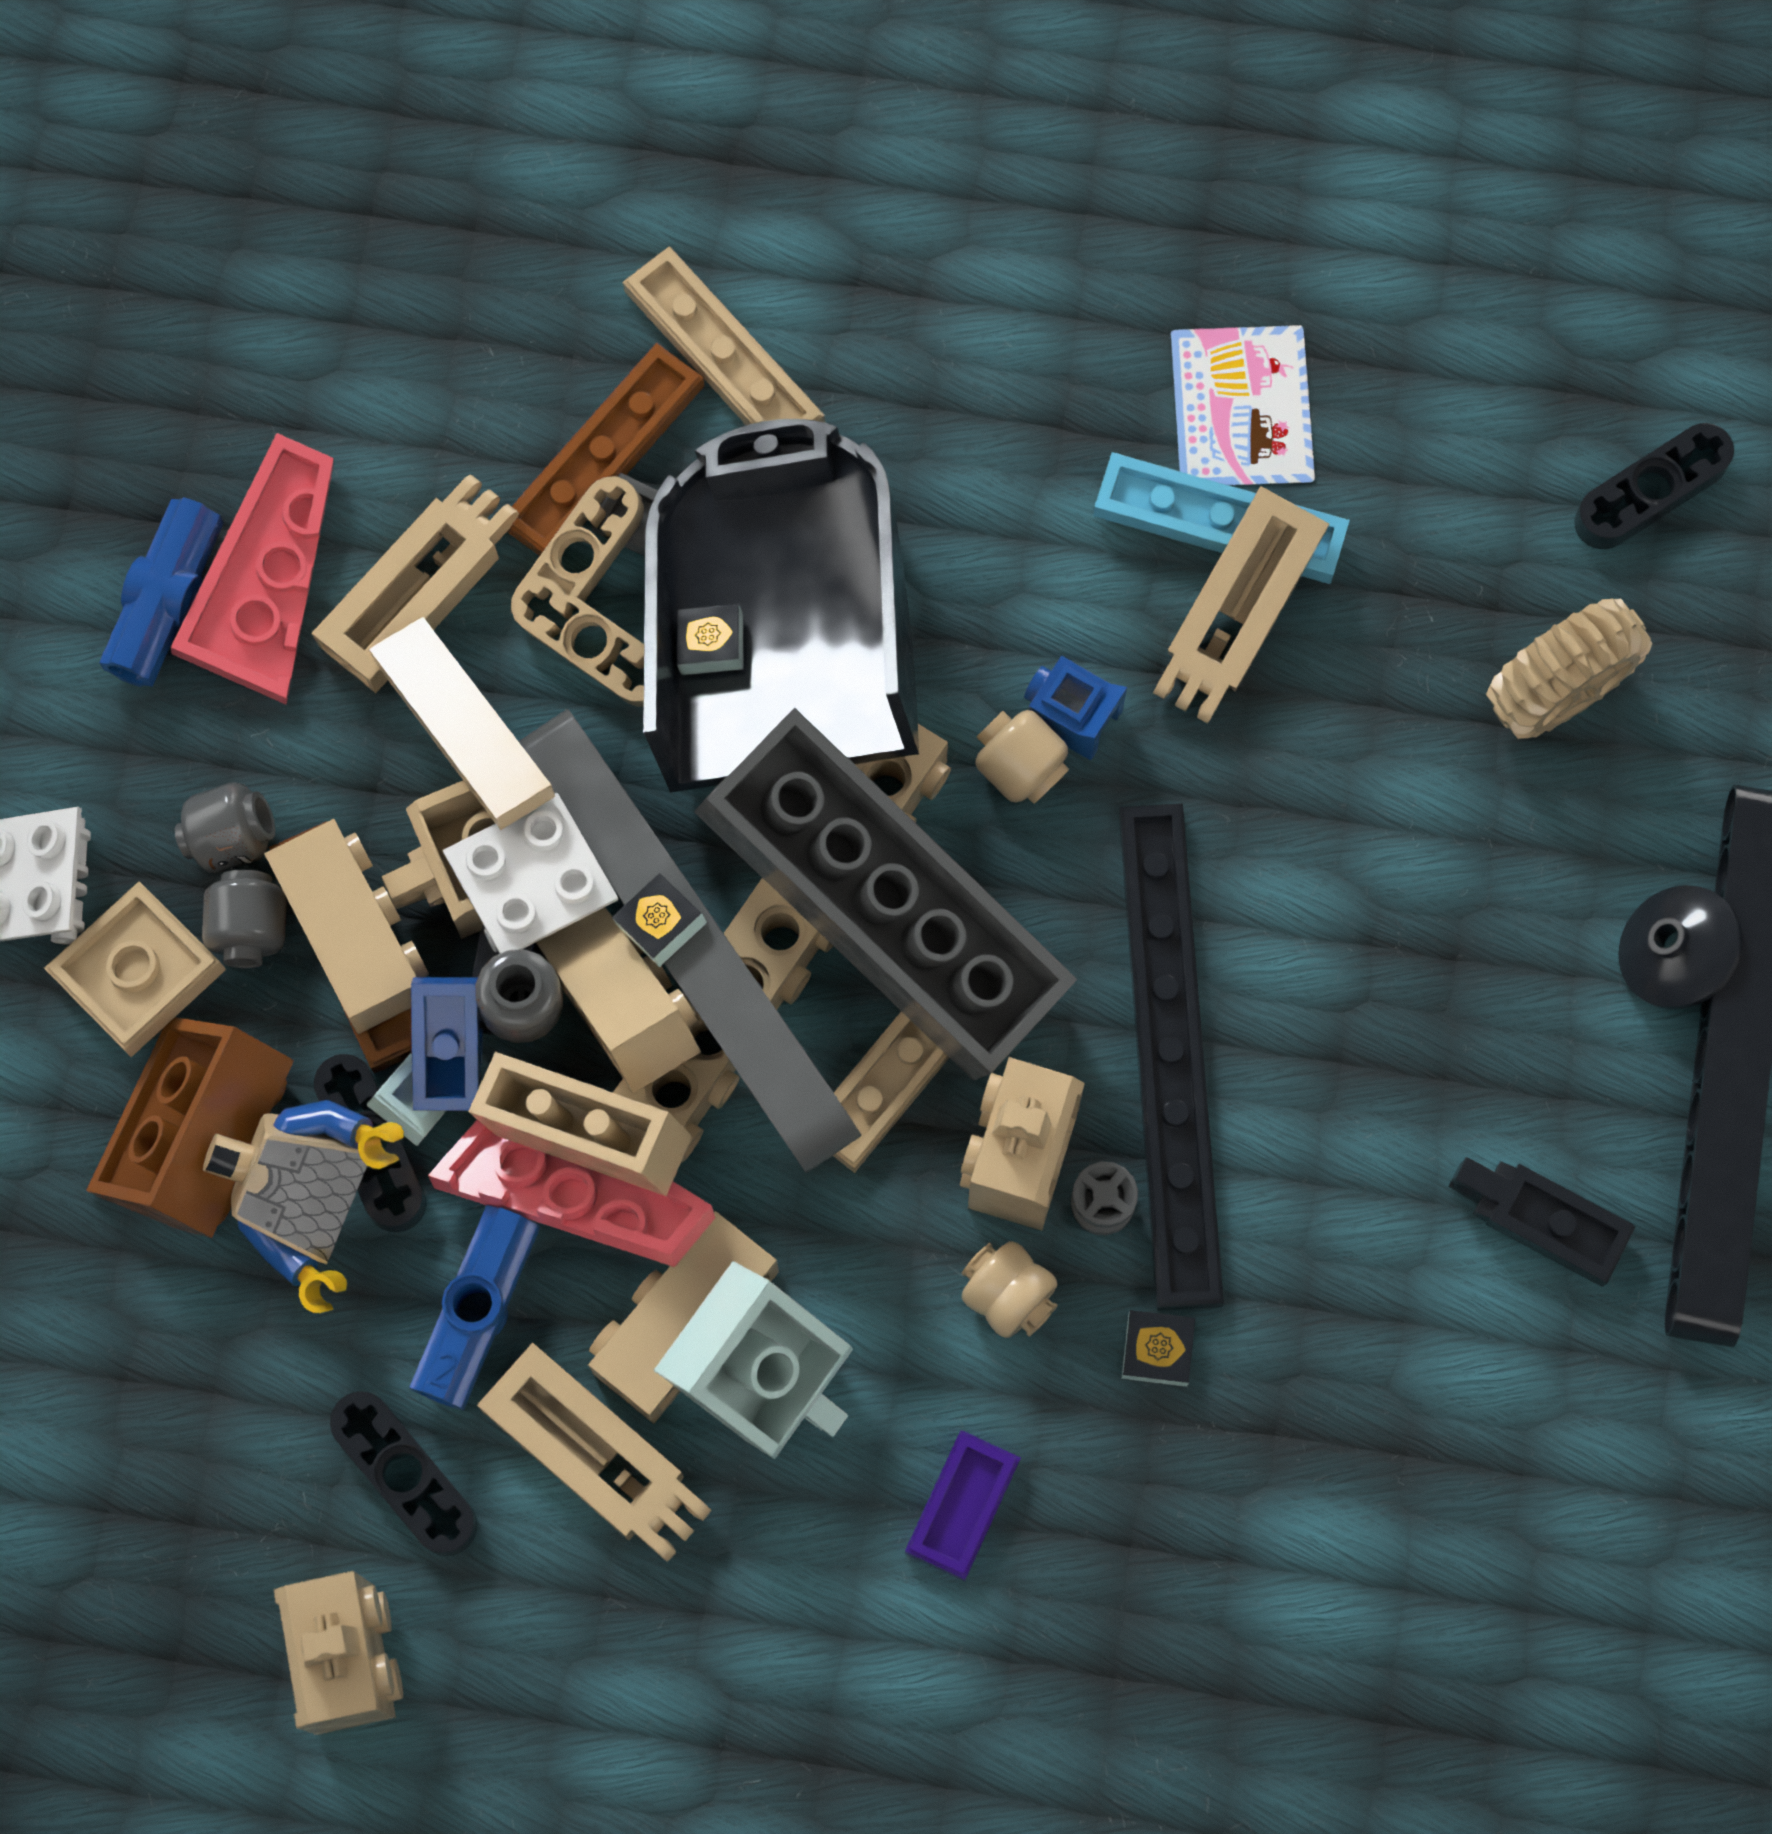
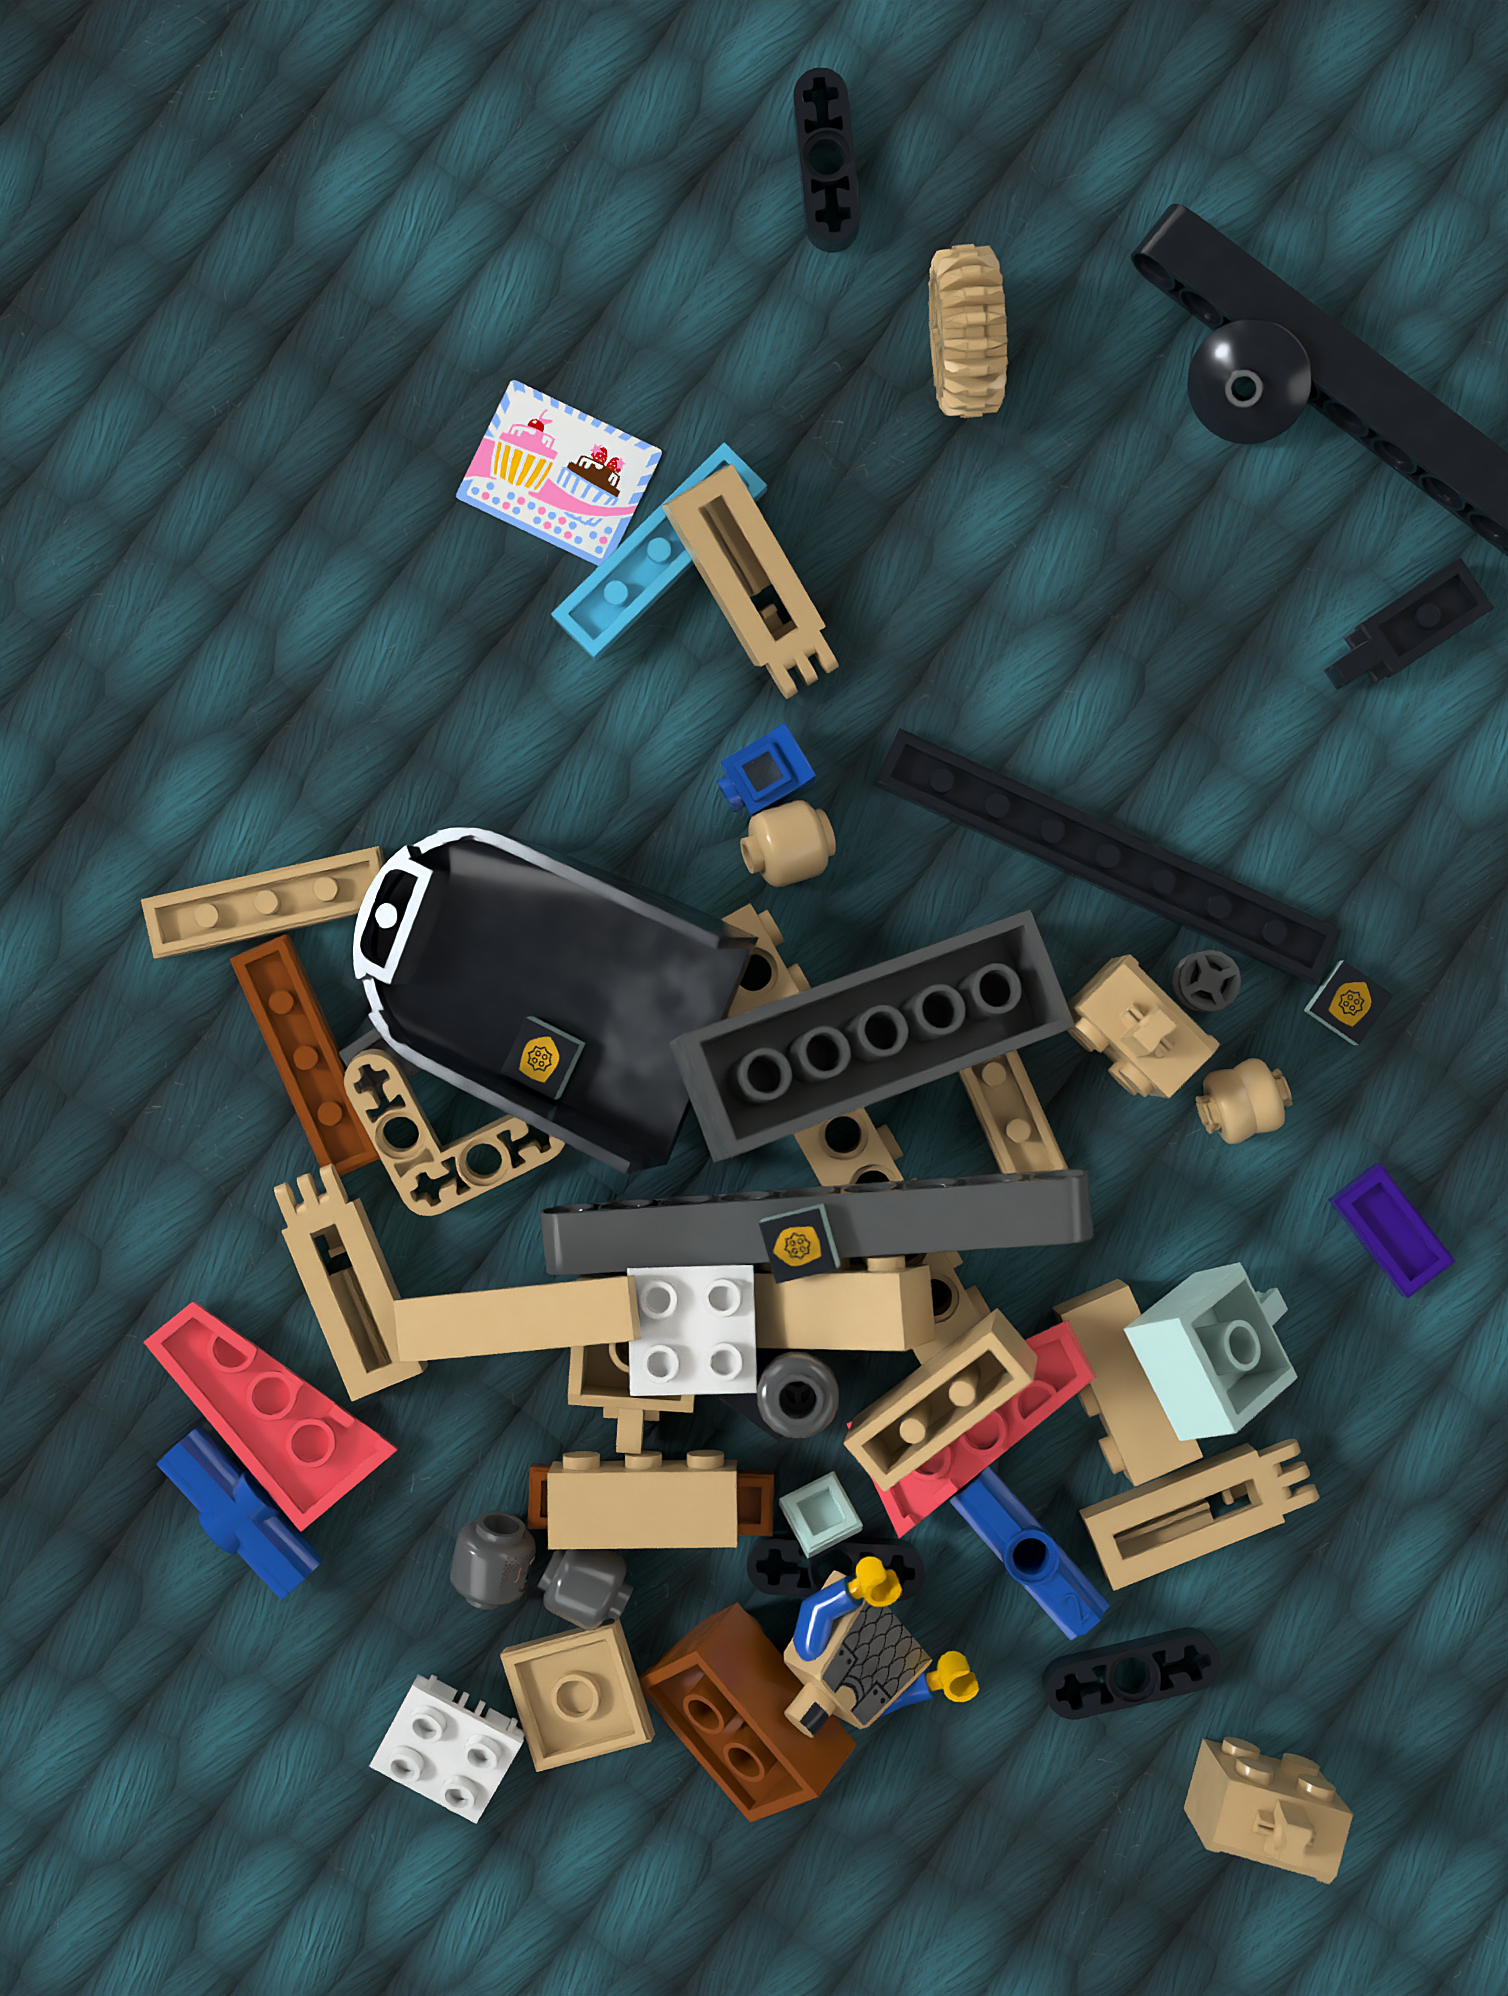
camera: 65 degrees left, 15 degrees up
blue slope [411,977,483,1111] -> none

